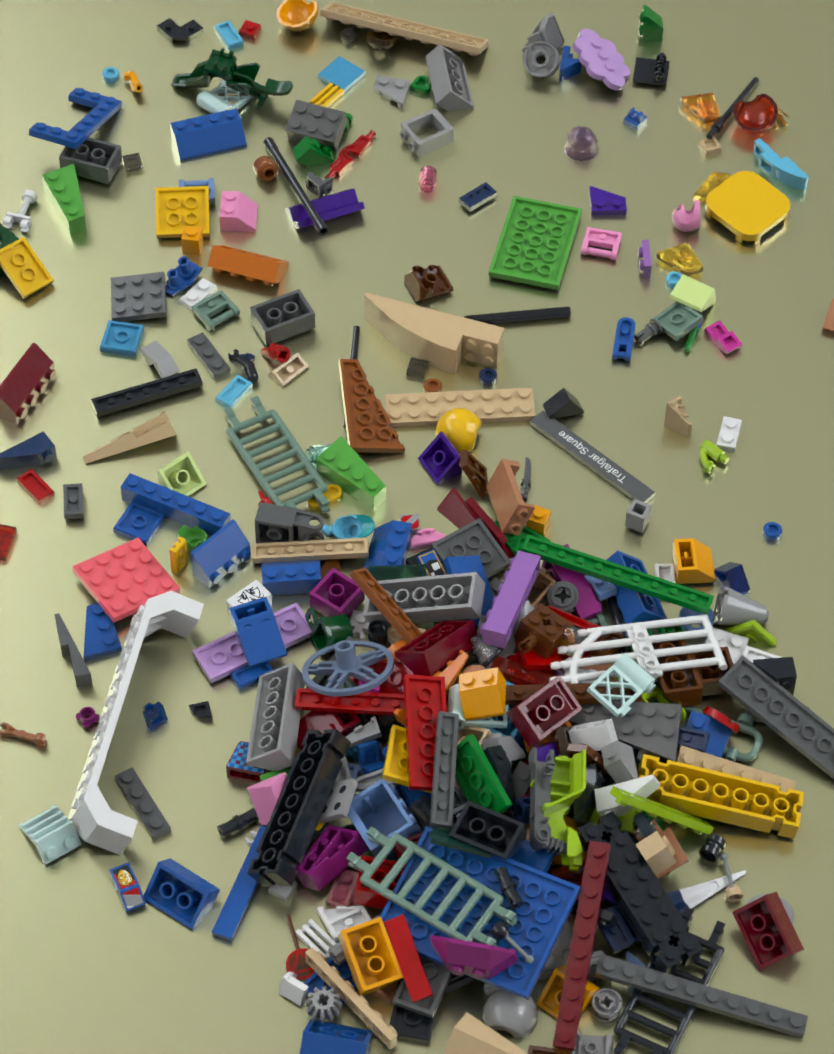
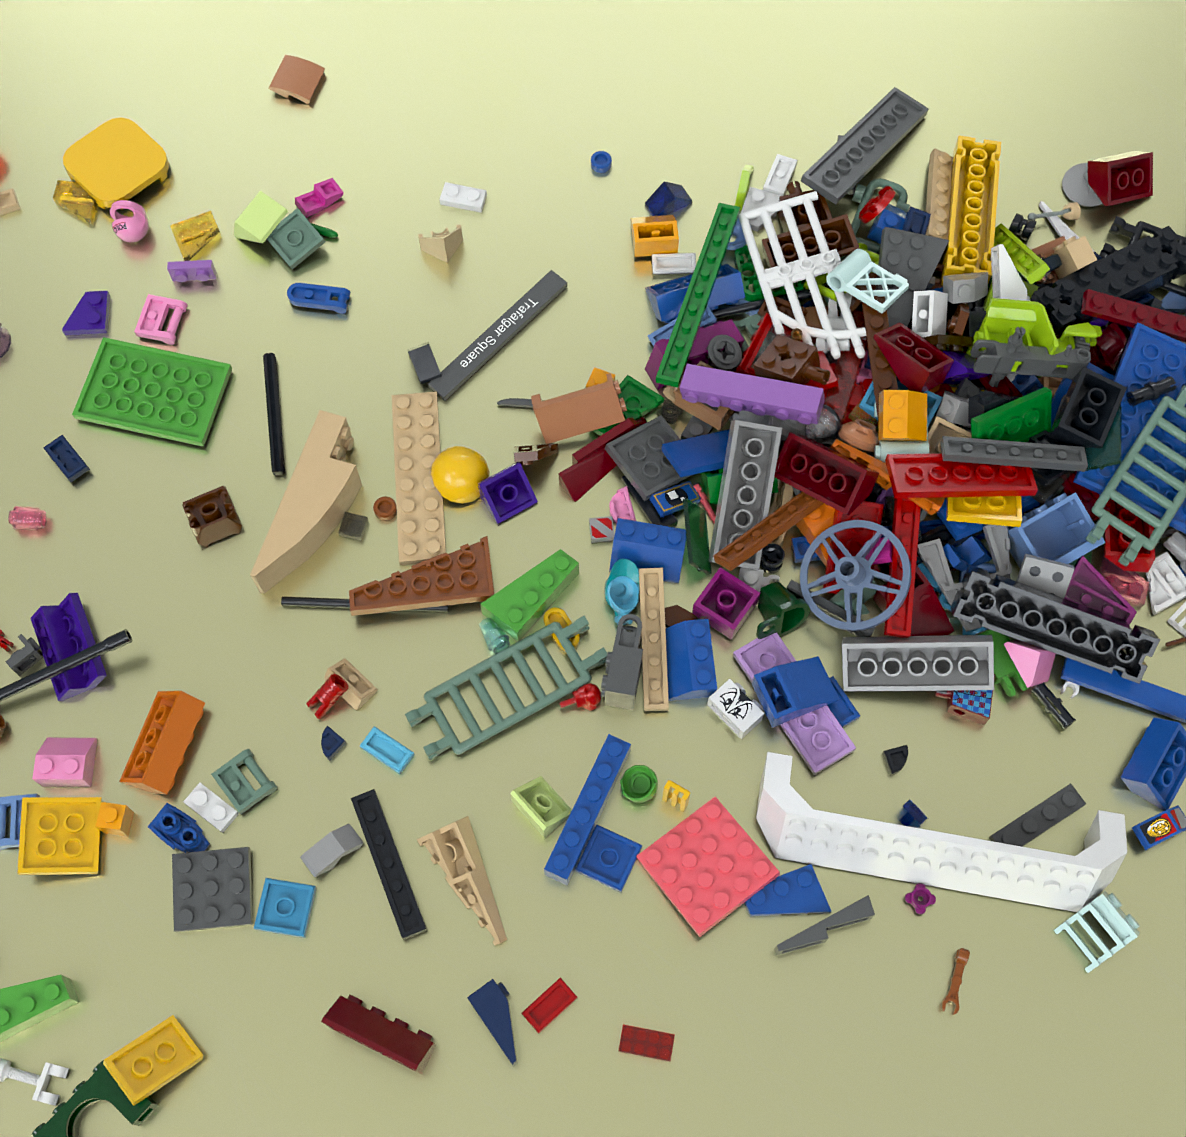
camera: 90 degrees left, 15 degrees up
dark grey plate [63,483,84,519] -> none
dark grey plate [187,332,230,380] -> none
blue slope [191,519,251,588] -> none
black arm [228,349,258,385] -> none
dark grey brick [250,289,316,346] -> none
dark blue tile [479,368,497,386] -> none
light grey brick [625,499,652,533] -> none
dark grey pin [634,318,663,345] -> none
medium azure tile [666,271,682,289] -> none
lime plant [699,439,729,474] -> none
light grey cone [713,586,769,625] -> none
medium azure slope [753,138,809,191] -> none
black slope [753,657,797,695] -> none

